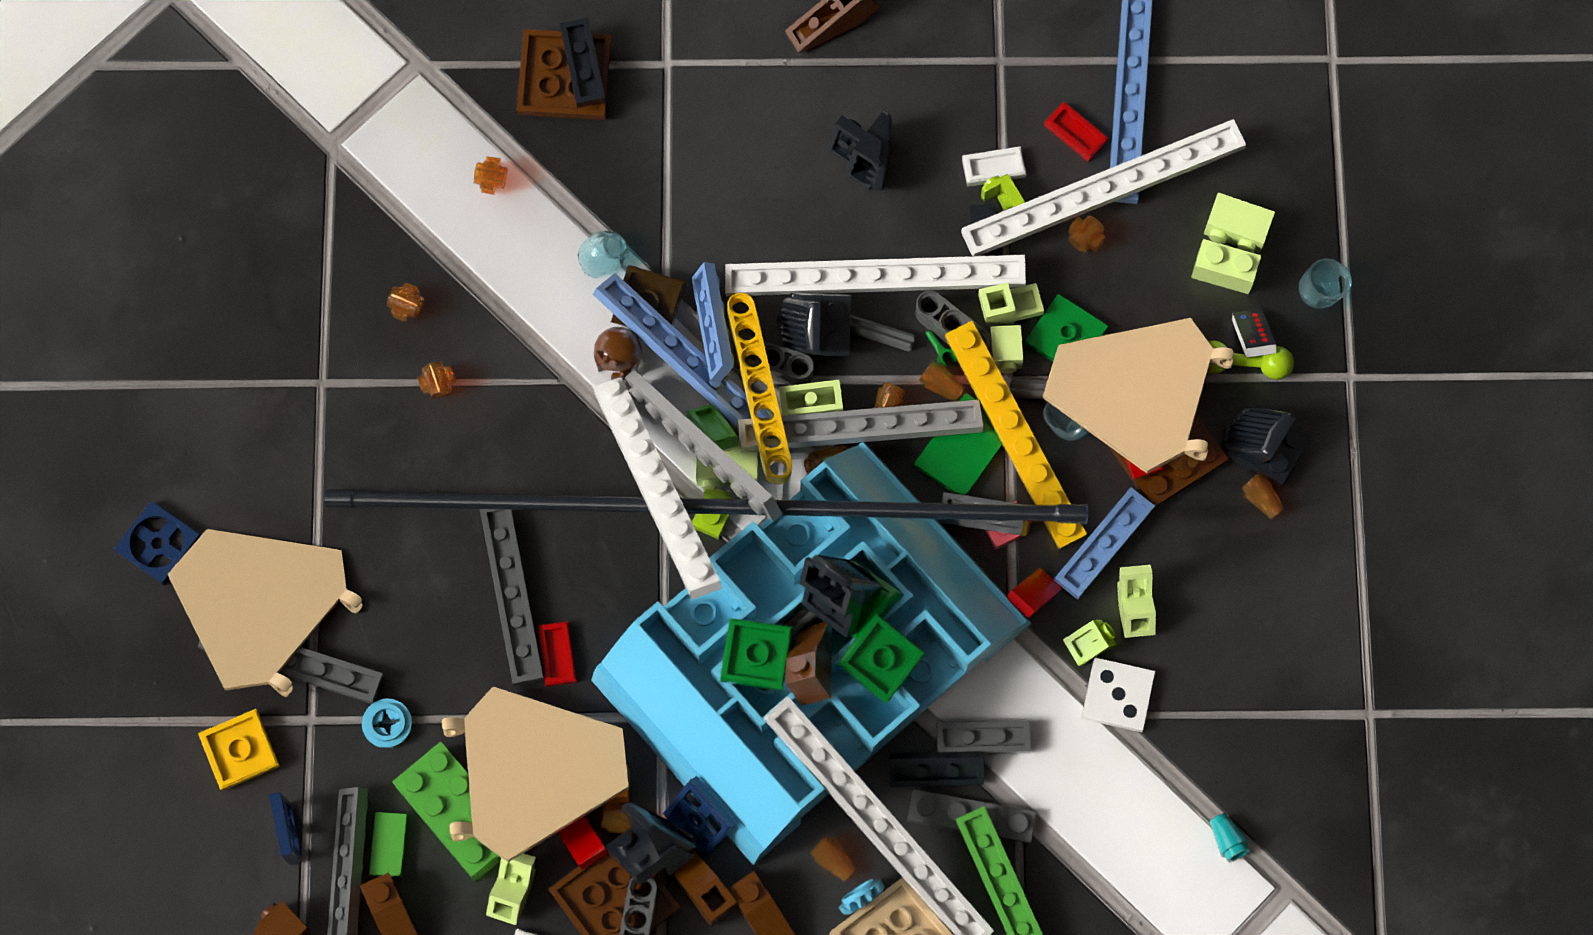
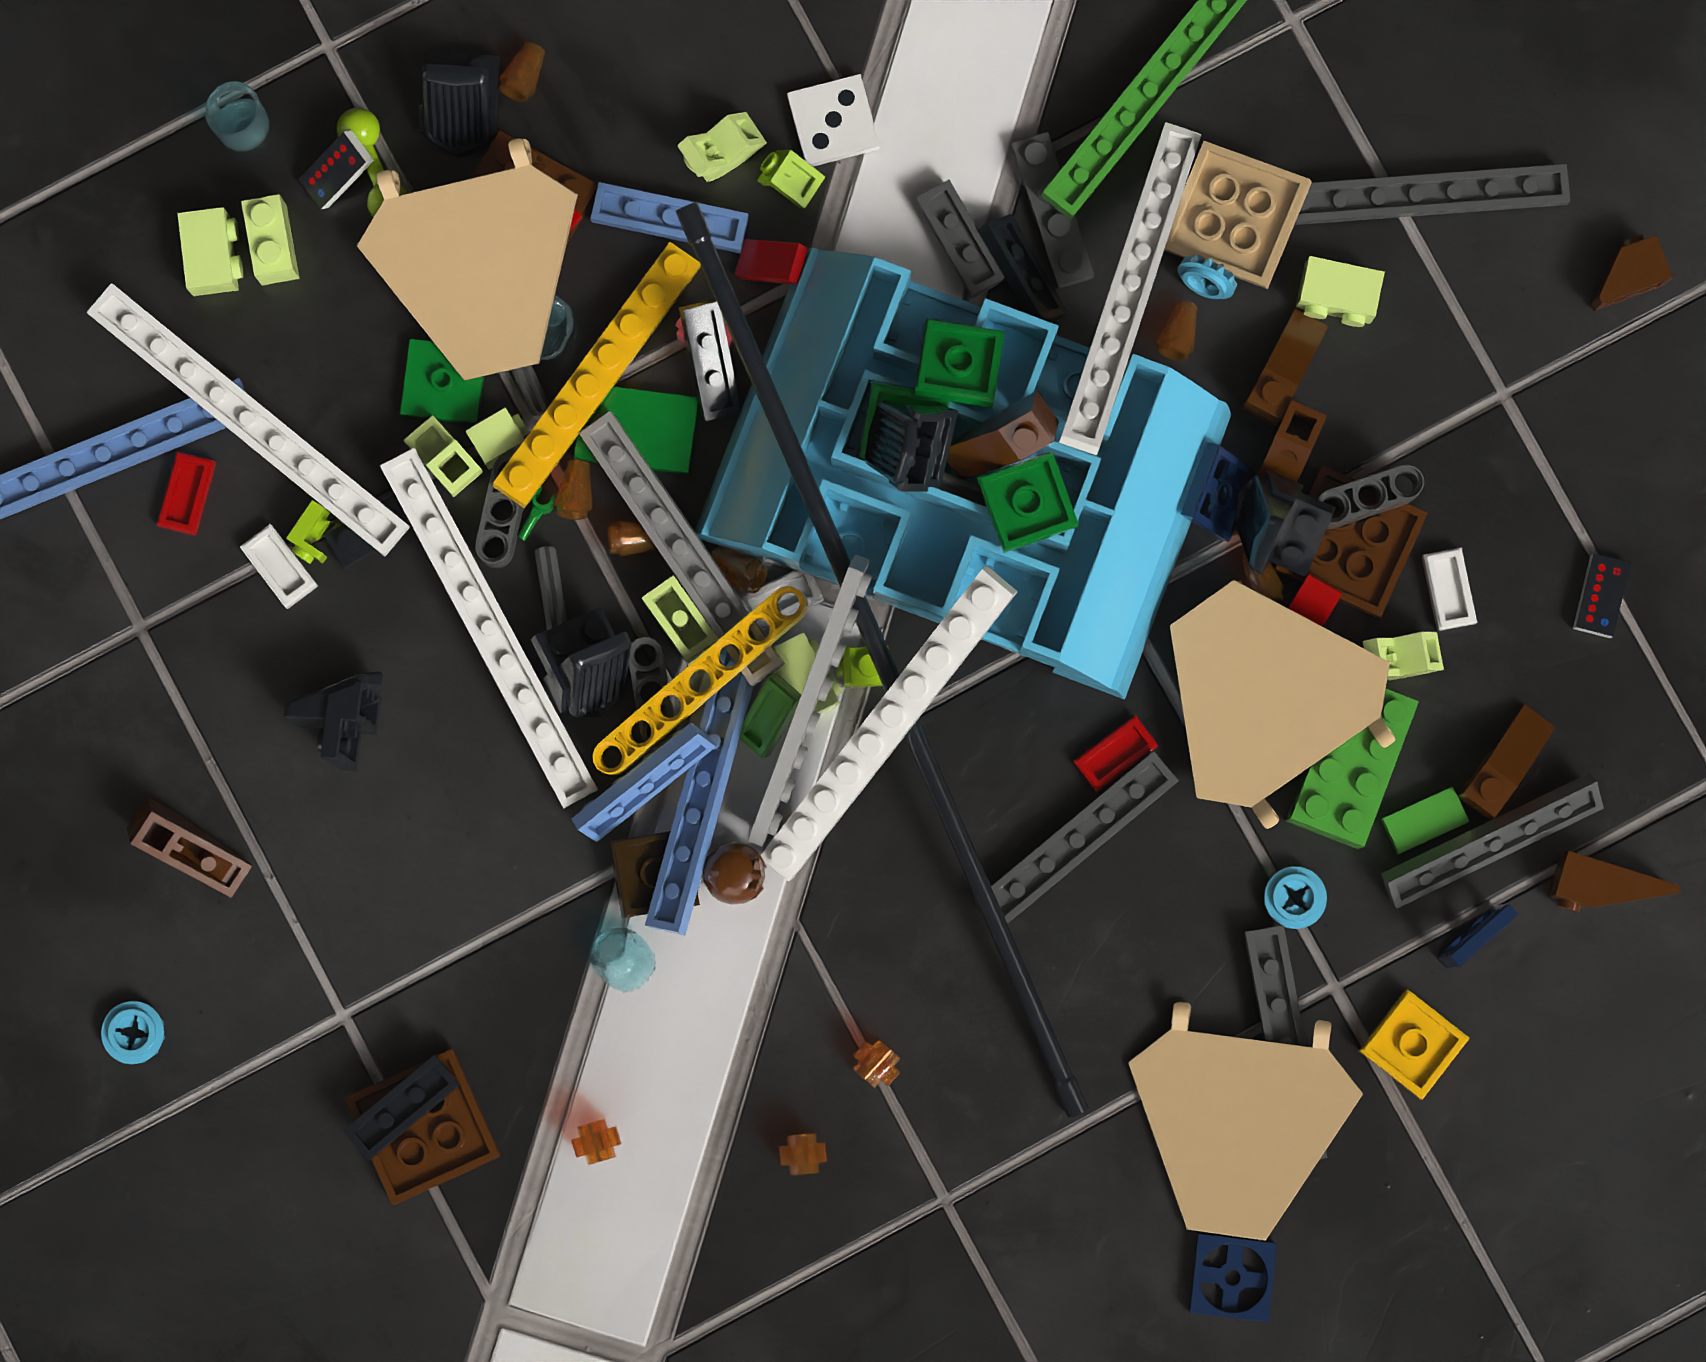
camera: 120 degrees left, 10 degrees up
clear orange gear [1068,216,1105,253] -> none

